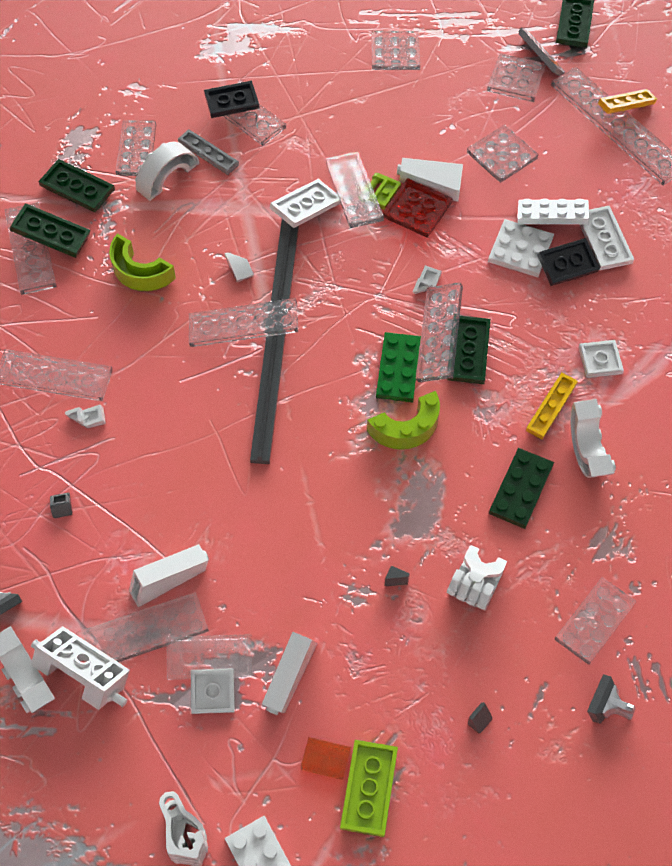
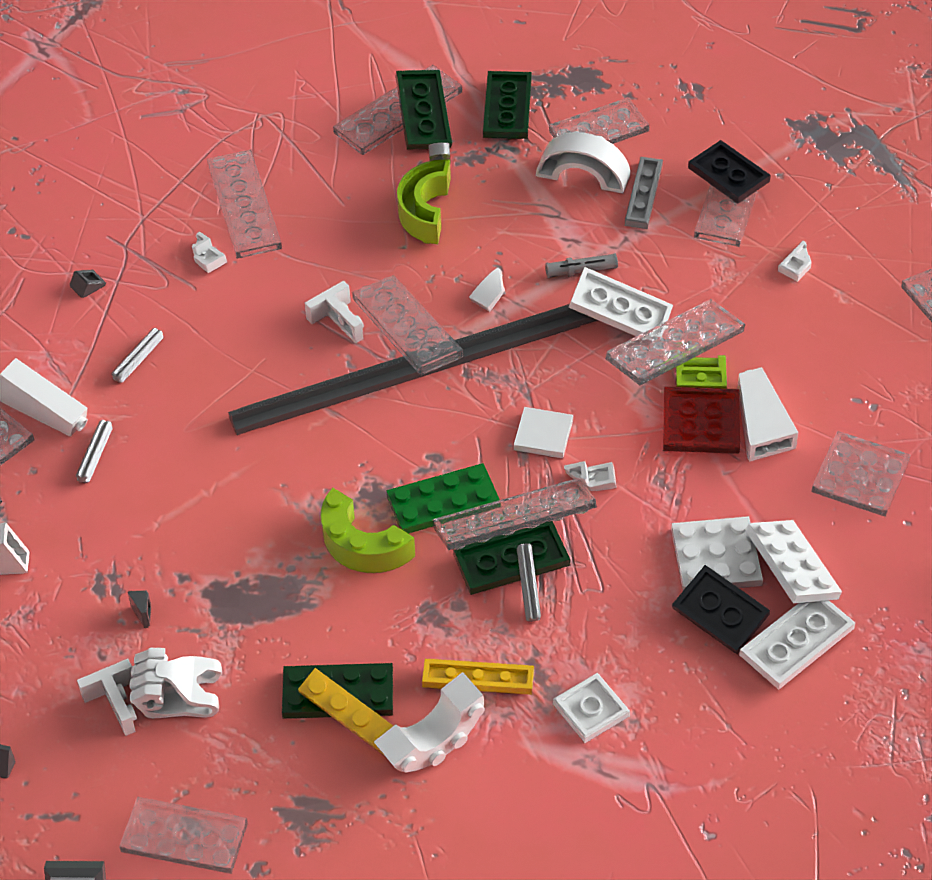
camera: 65 degrees right, 10 degrees down
none -> axle [76,420,113,483]
none -> white bracket [77,659,137,736]
none -> axle [112,328,164,383]
none -> yellow plate [298,668,393,757]
none -> white bracket [305,281,364,343]
none -> light grey beam [429,143,451,164]
none -> white tile [514,407,573,458]
none -> light grey axle [517,544,541,622]
none -> light grey pin [545,253,618,278]
none -> white tile [778,241,812,282]

